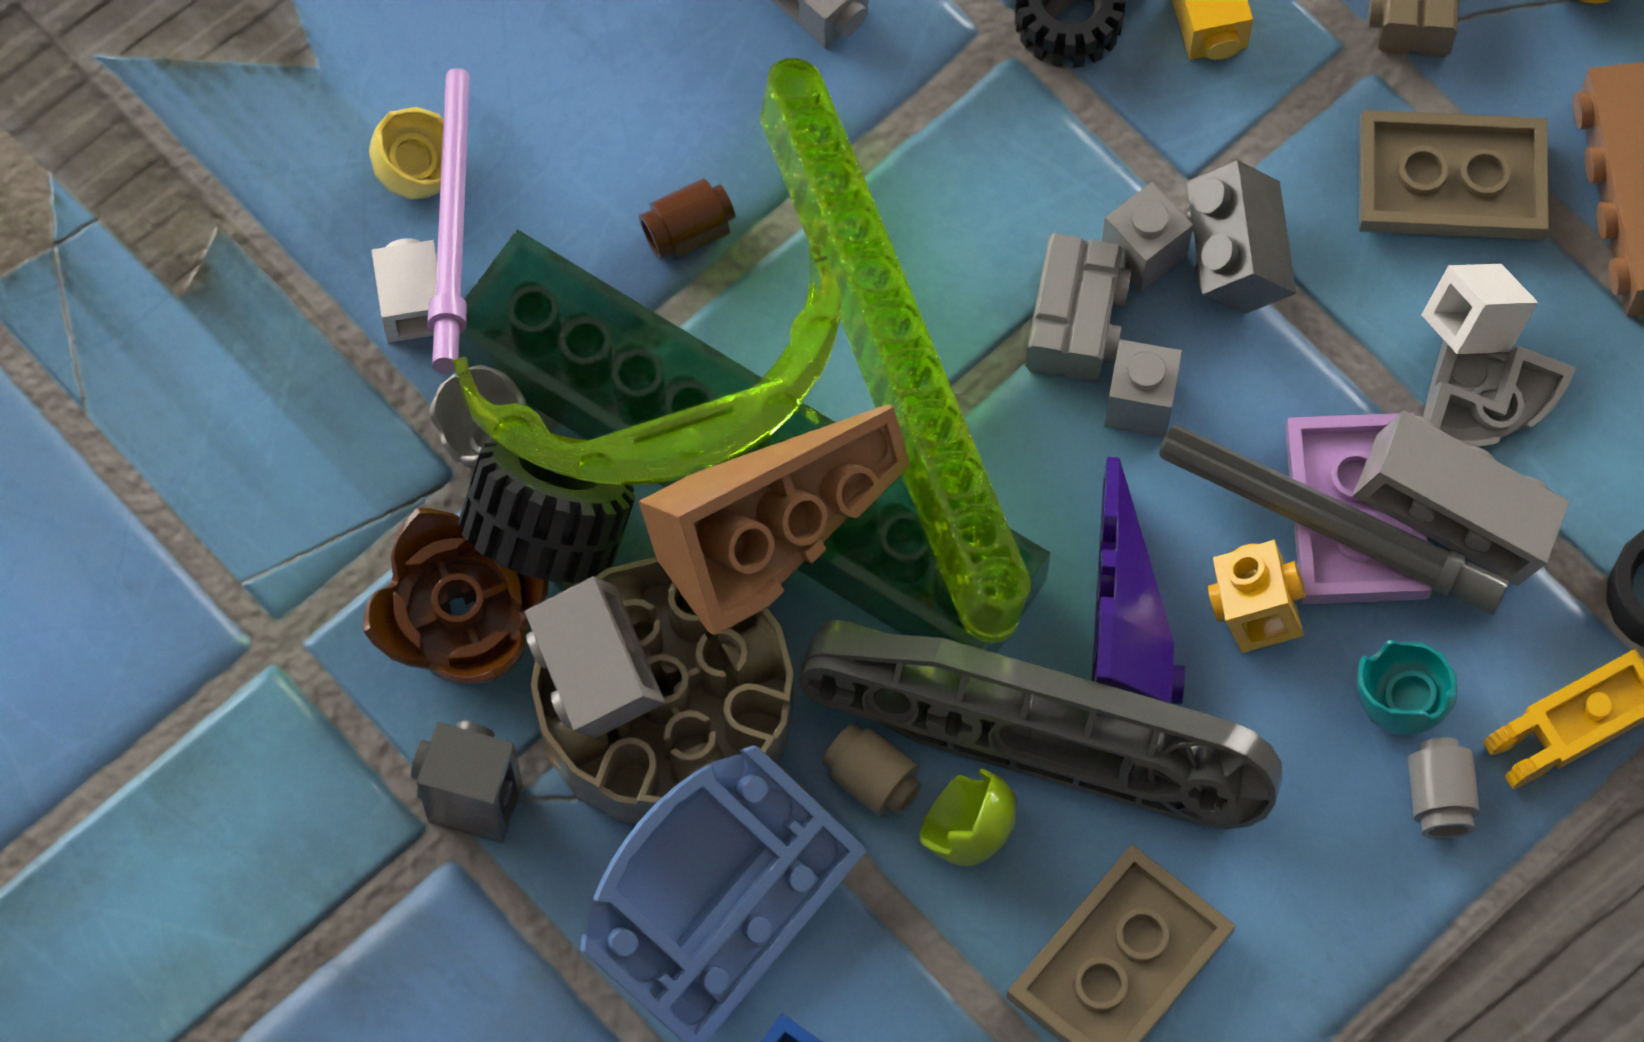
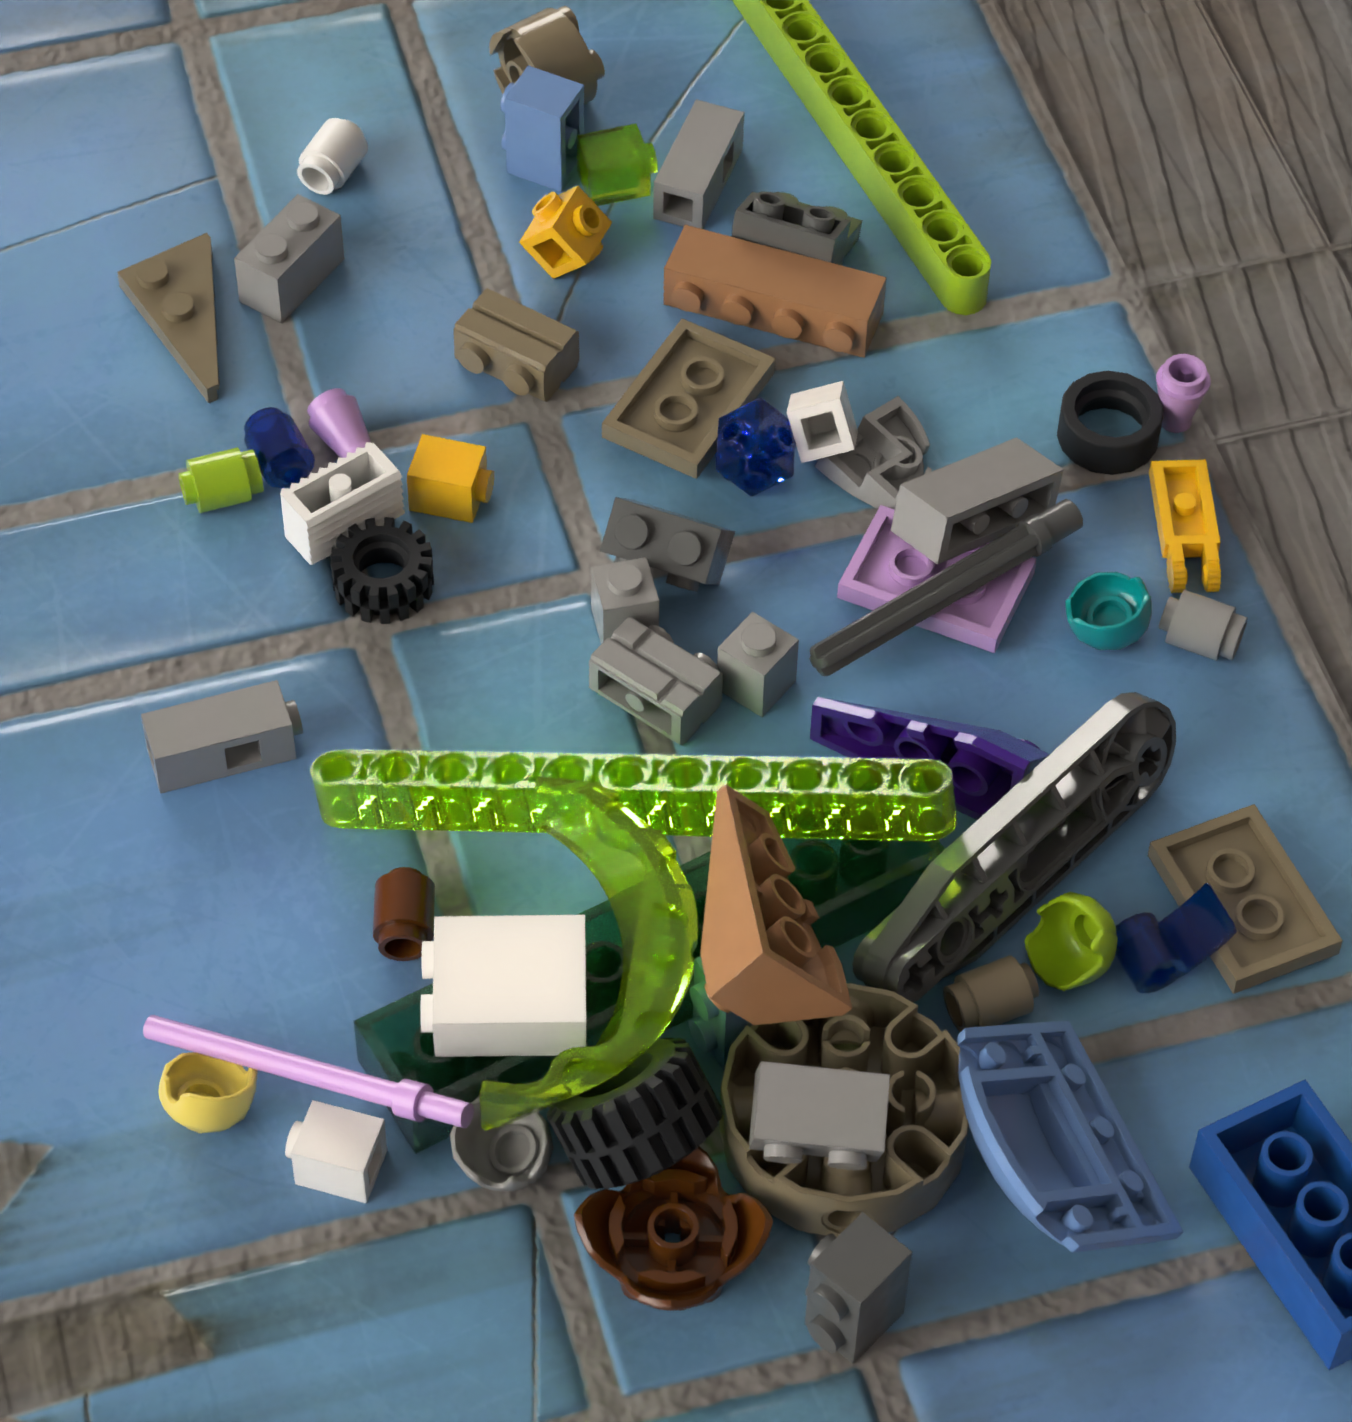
camera: 65 degrees left, 15 degrees down
yellow brick [1208,540,1306,653] -> none
none -> white brick [421,915,587,1057]
none -> clear blue brick [716,397,796,497]
none -> clear blue panel [1115,883,1237,993]

